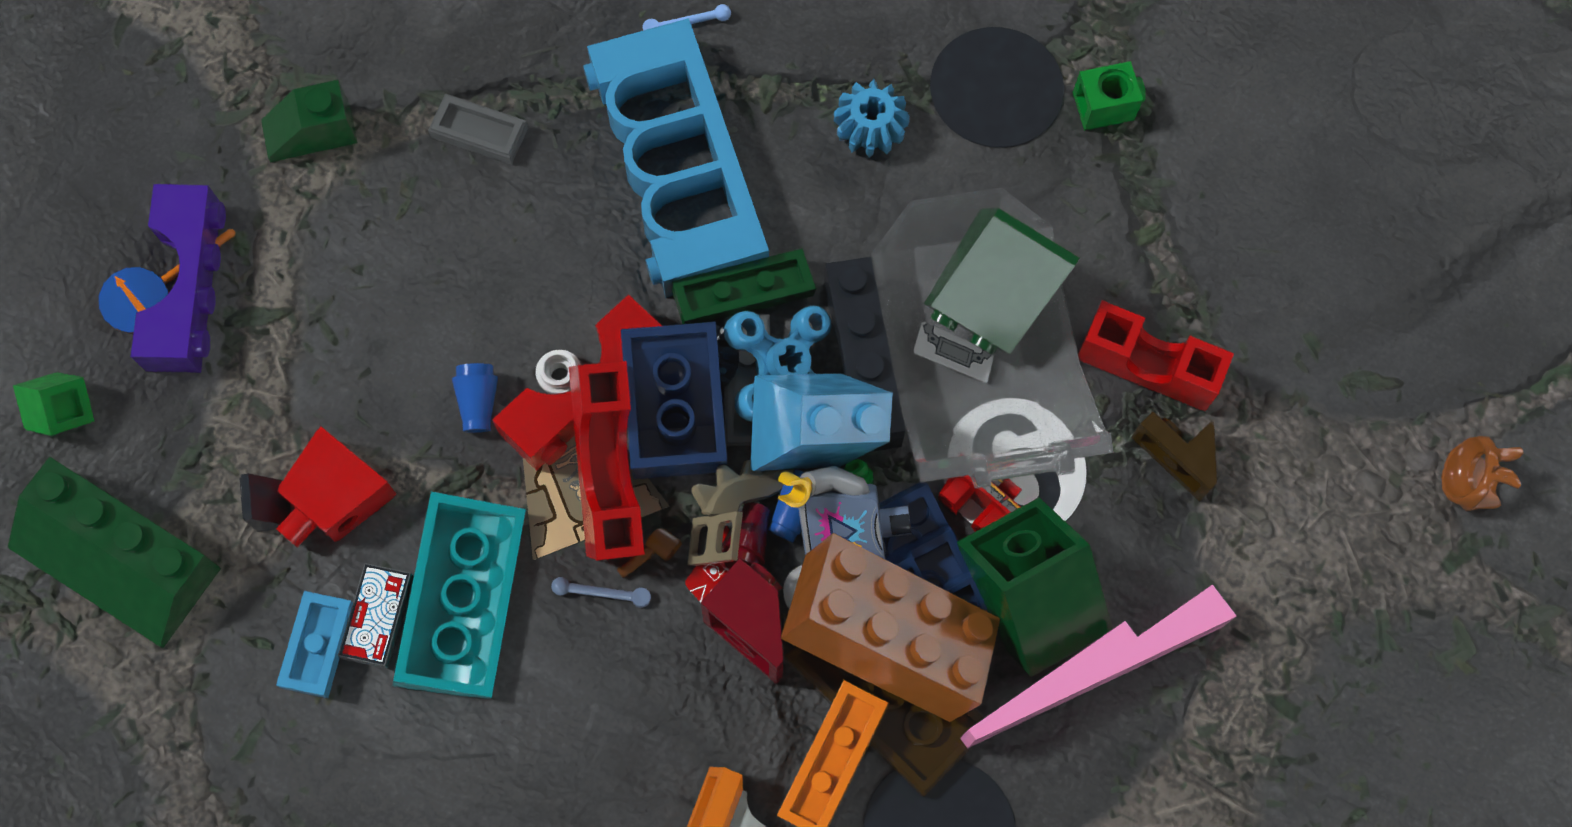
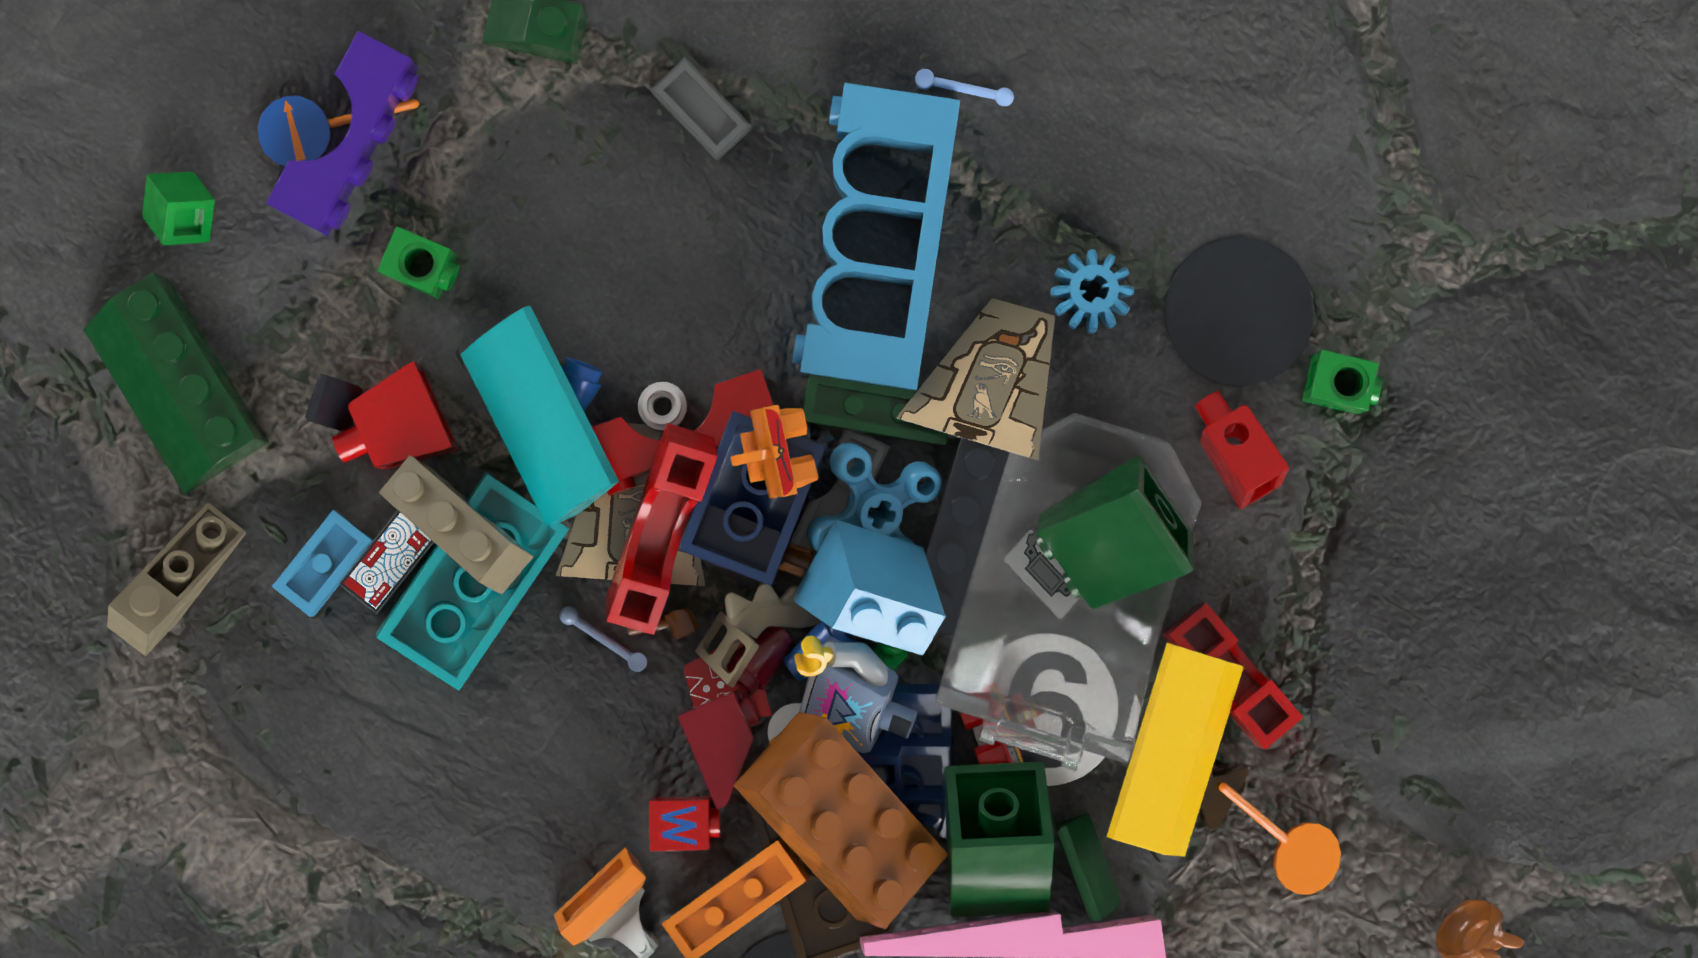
camera: 25 degrees right, 15 degrees up
none -> dark tan slope [107,503,246,657]
none -> green brick [377,226,460,300]
none -> dark tan arch [379,455,533,595]
none -> teal slope [460,306,619,527]
none -> red brick [649,796,721,851]
none -> orange hips [730,405,818,499]
none -> reddish brown hand [778,542,813,578]
none -> sticker [896,298,1055,460]
none -> dark green slope [1054,813,1120,922]
none -> yellow slope [1106,643,1244,857]
none -> red torso [1194,391,1290,510]
none -> orange piece [1219,783,1341,894]

